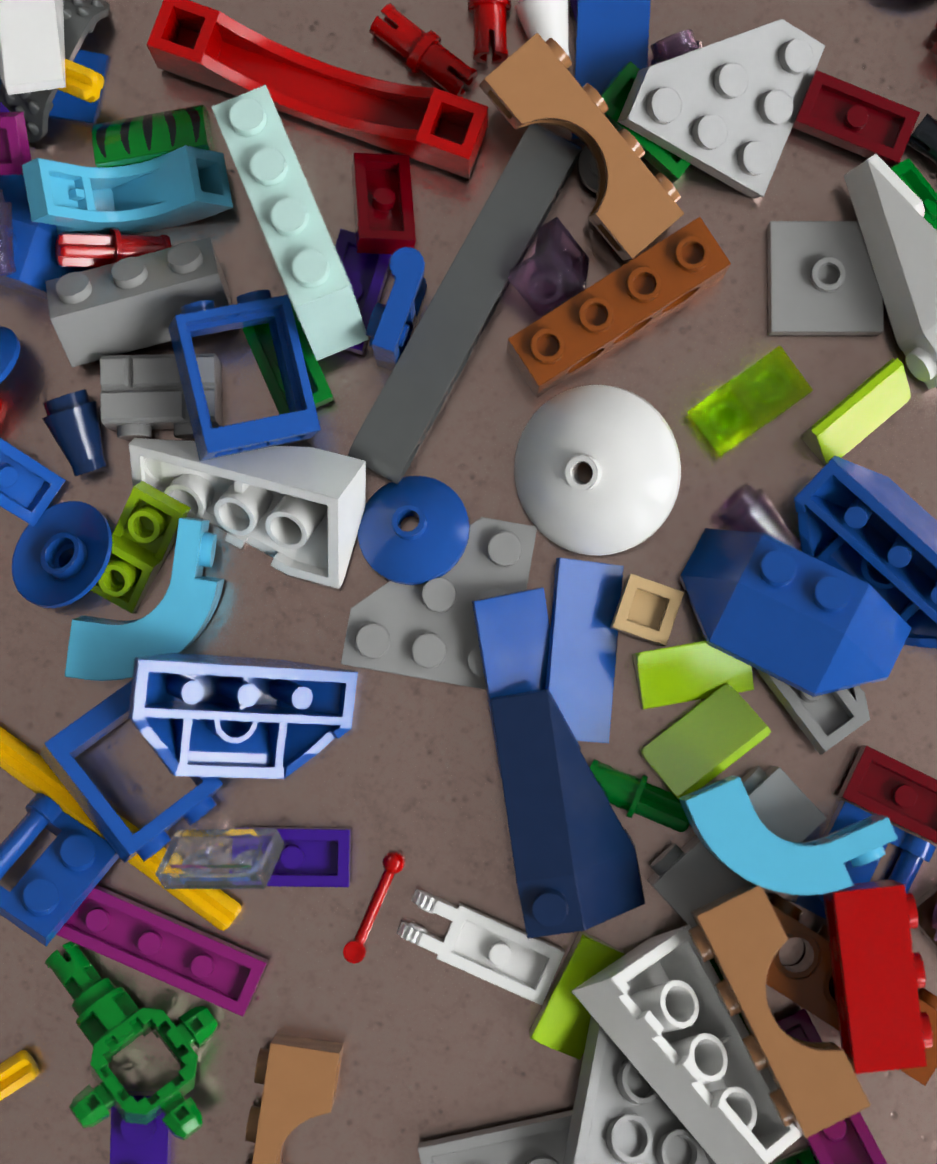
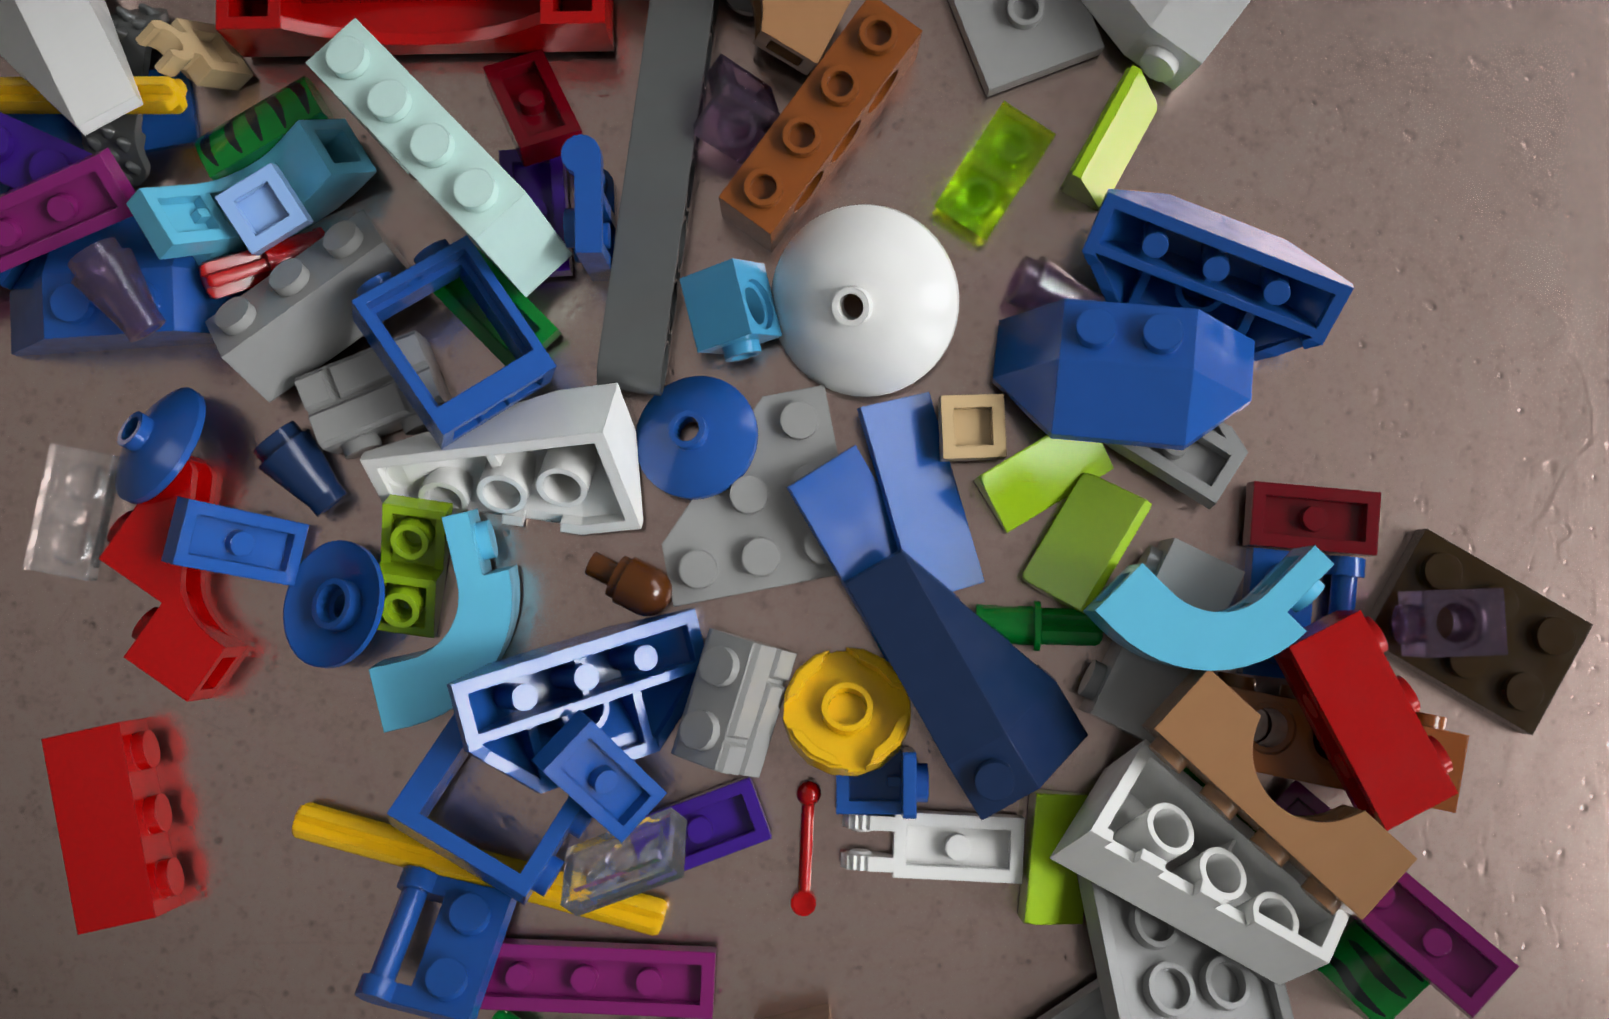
camera: 25 degrees left, 0 degrees up
none -> tan plate [135,18,254,91]
none -> light blue plate [215,163,314,255]
none -> blue plate [531,709,667,843]
none -> reddish brown cylinder [585,552,672,616]
none -> light grey brick [671,628,797,778]
none -> dark azure brick [680,258,782,362]
none -> yellow tile [783,648,911,776]
none -> blue bracket [836,747,929,819]

